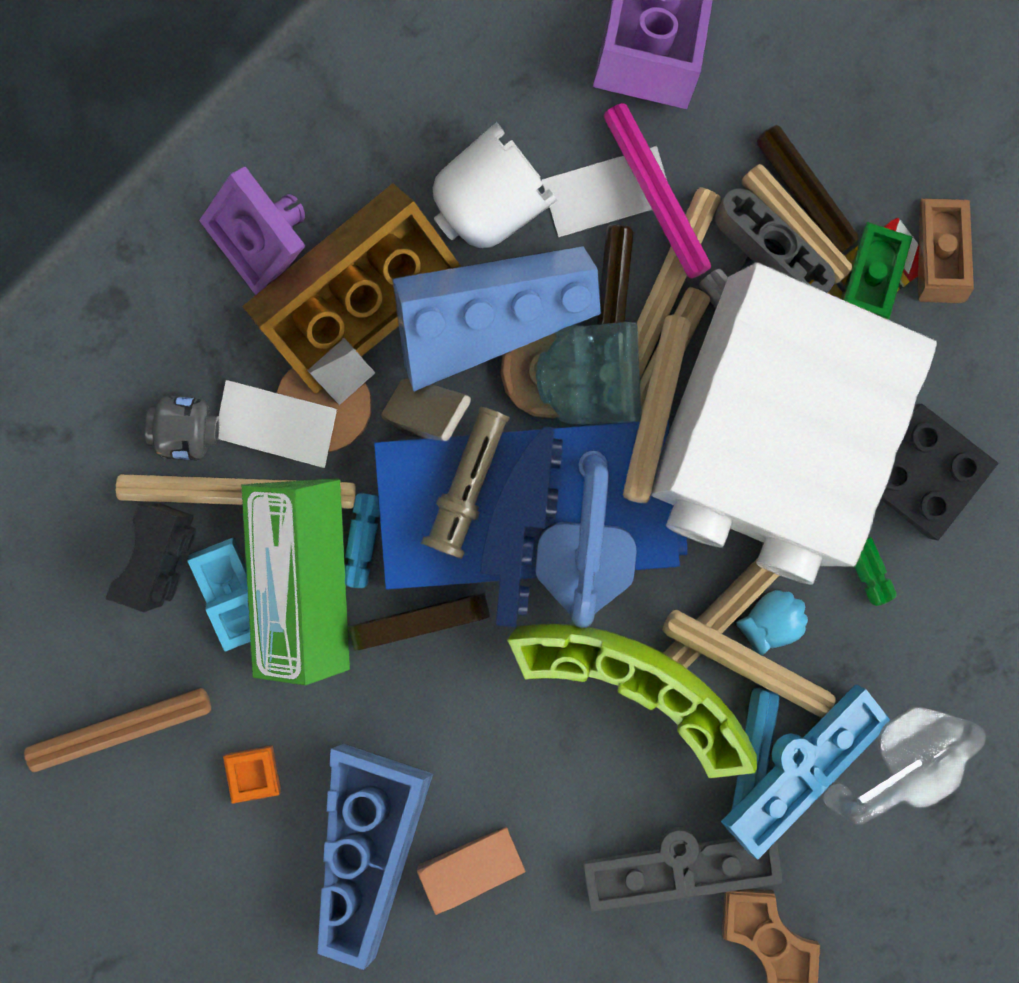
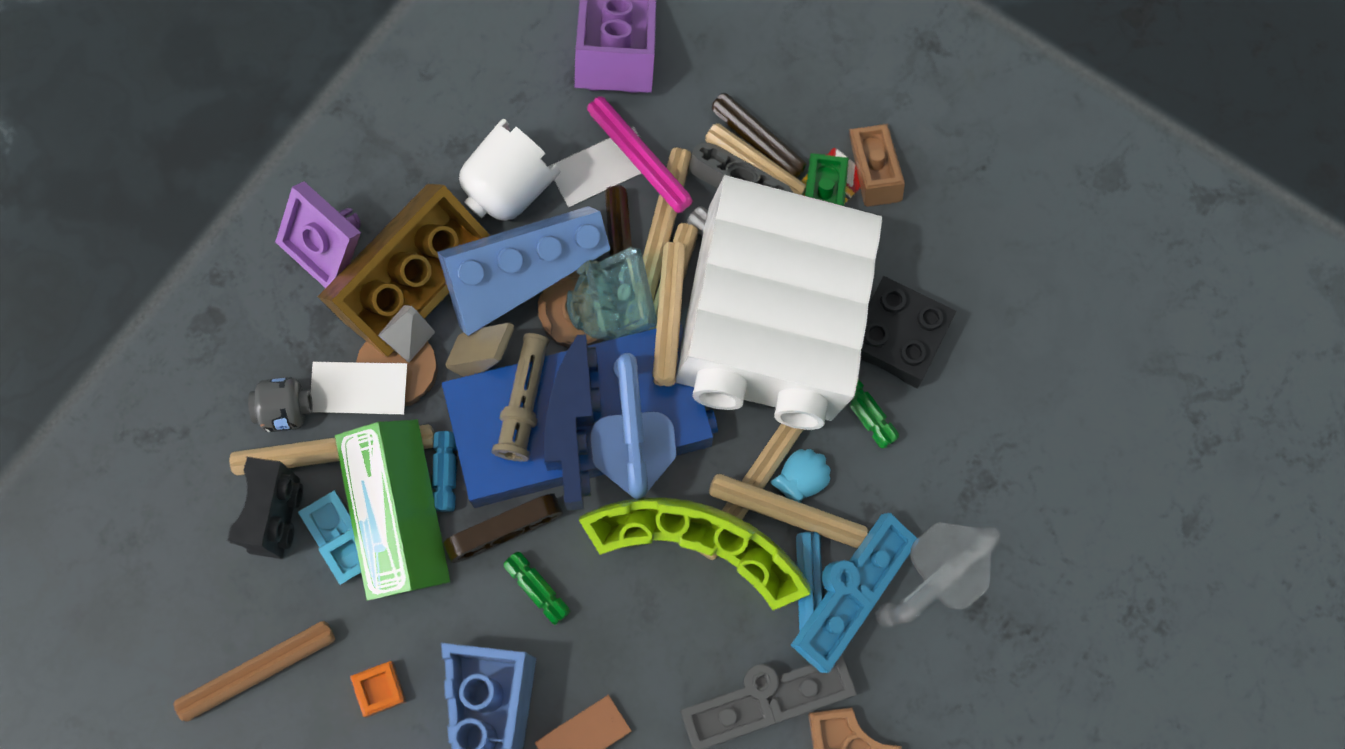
camera: 10 degrees left, 15 degrees down
none -> green axle [503,551,570,625]

